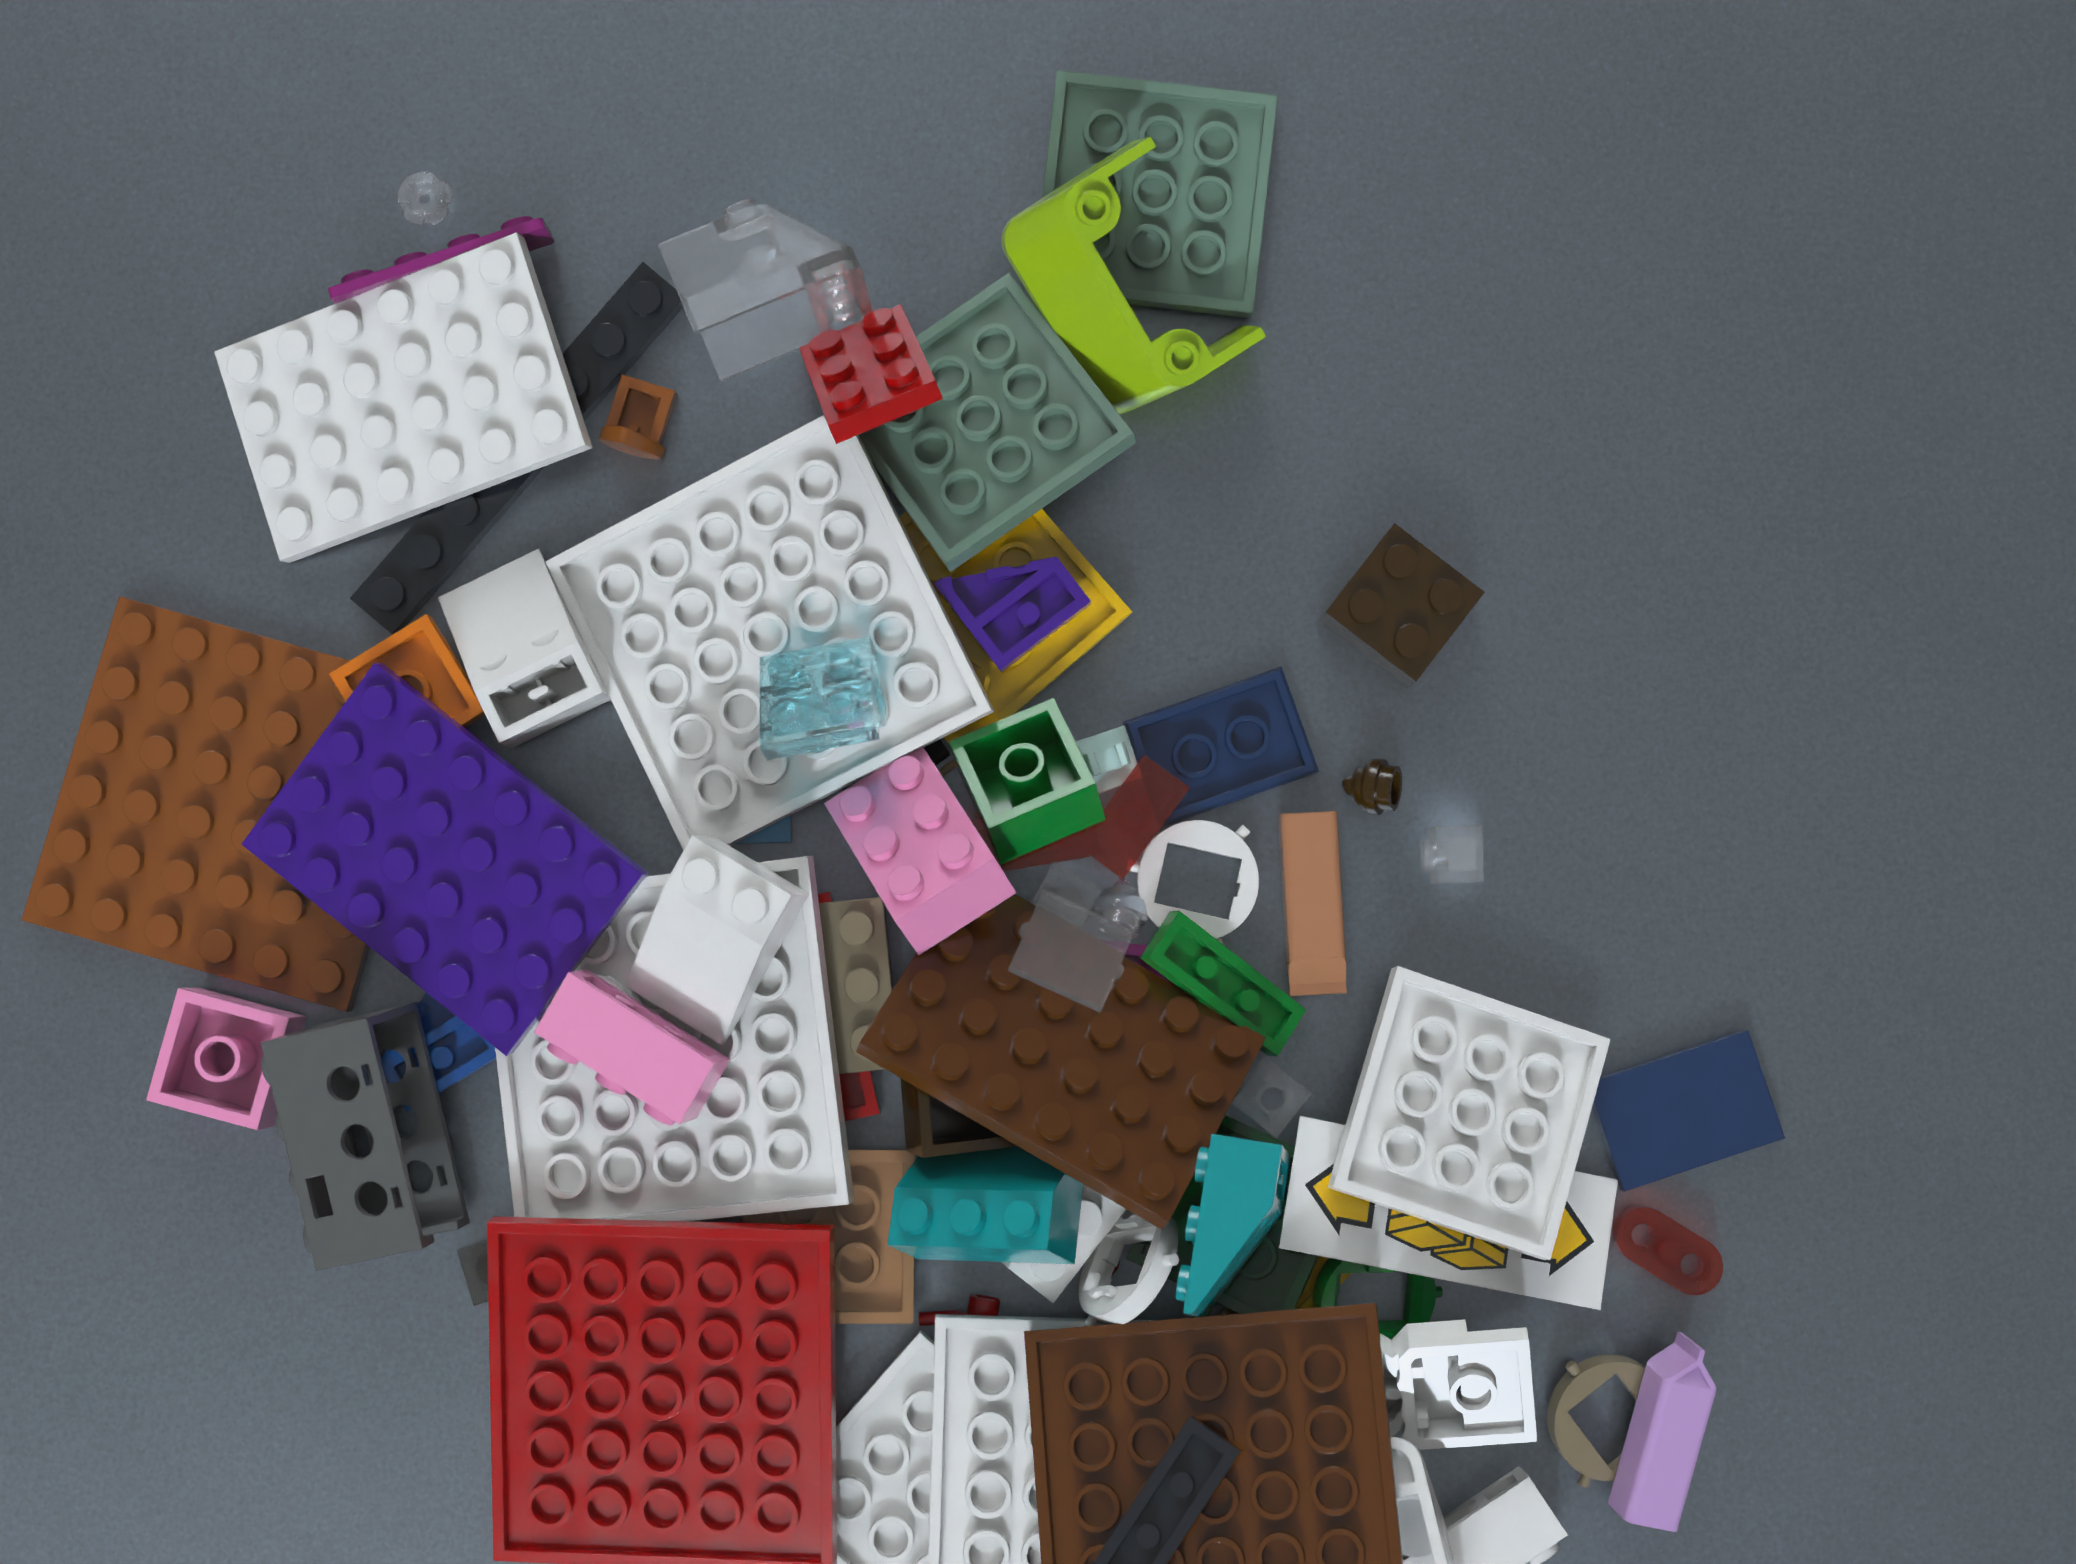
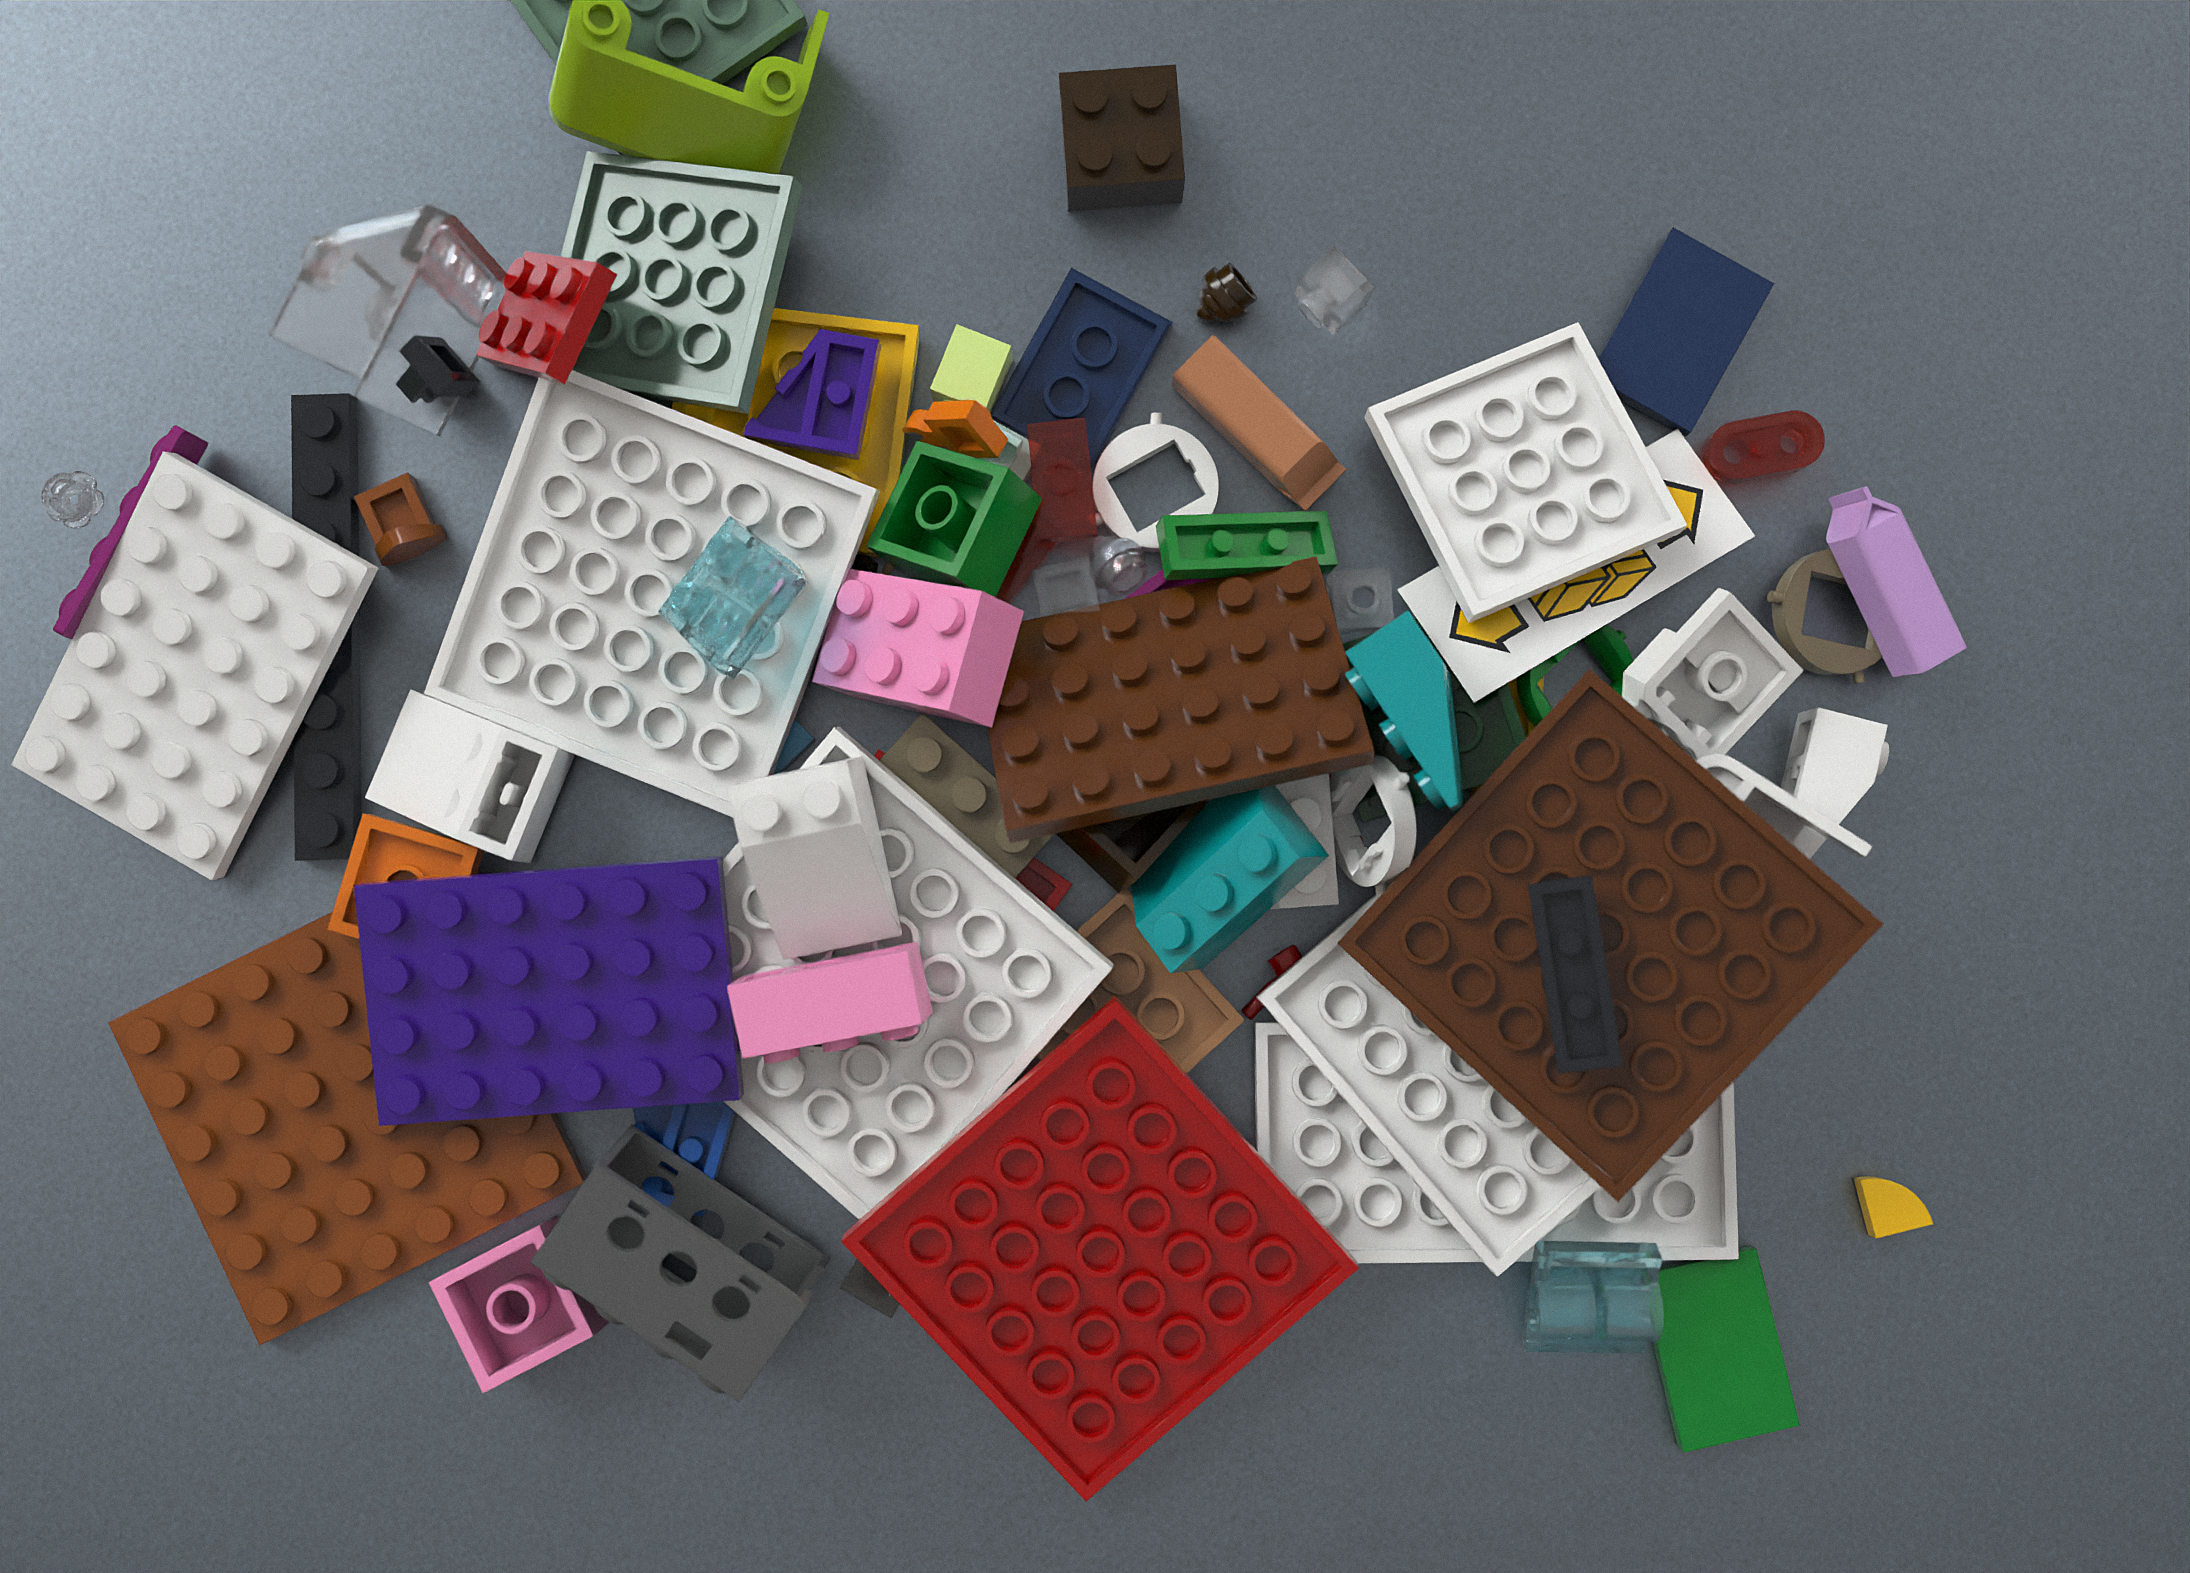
camera: 45 degrees left, 0 degrees up
clear piece [1008,890,1134,1012] -> none
none -> black tile [396,335,480,403]
none -> orange plate [902,400,1008,458]
none -> yellowish green brick [930,324,1013,413]

